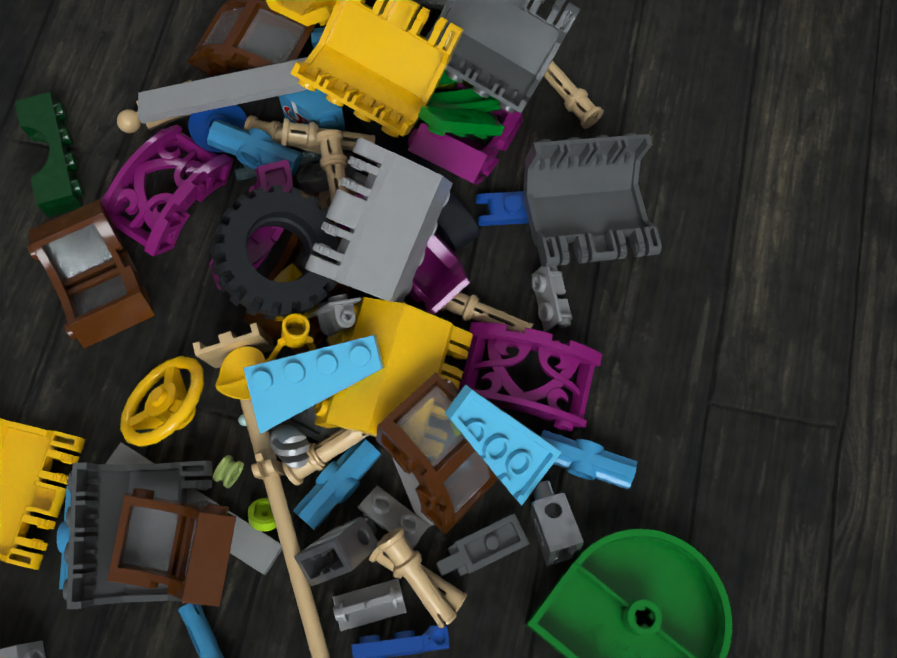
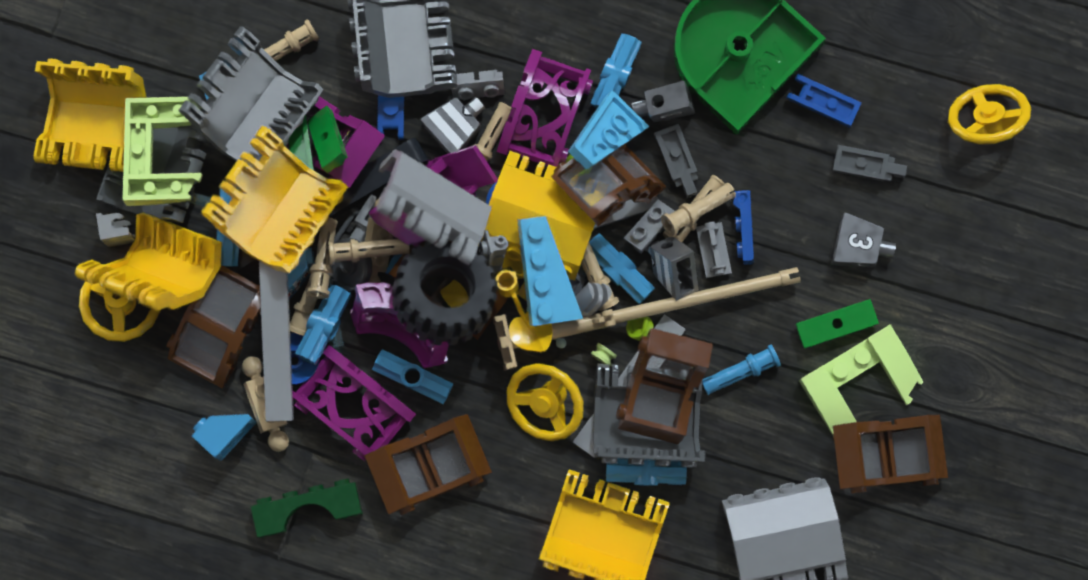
camera: 85 degrees left, 10 degrees up
none -> dark azure slope [192,414,257,461]
none -> dark azure piece [372,349,453,405]
none -> torso [420,97,486,154]

